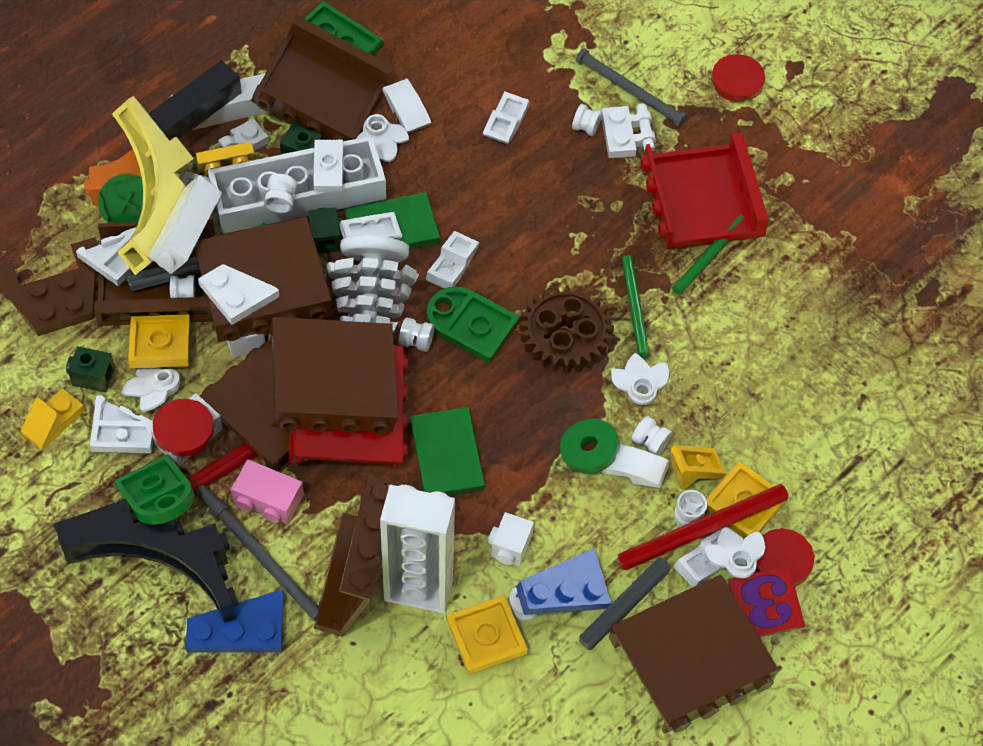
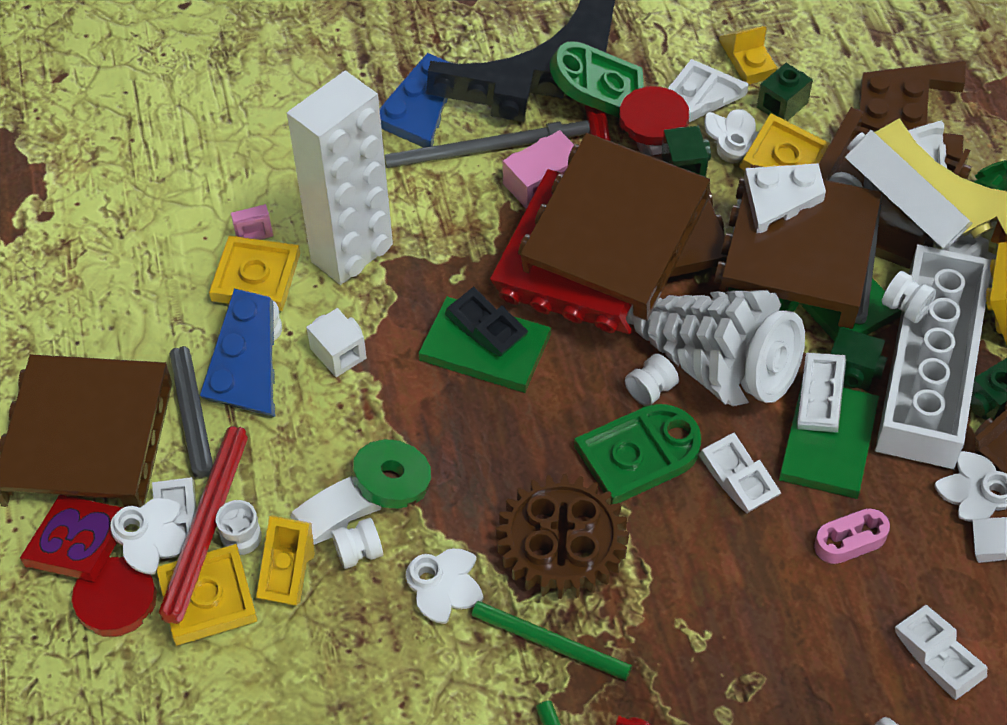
camera: 125 degrees right, 5 degrees down
reddish brown panel [313,474,398,637] -> none
white plate [314,140,343,192] -> none
none -> bright pink tile [231,204,273,240]
none -> black slope [445,287,528,357]
none -> dark green brick [661,125,711,177]
none -> bright pink beam [814,508,890,564]

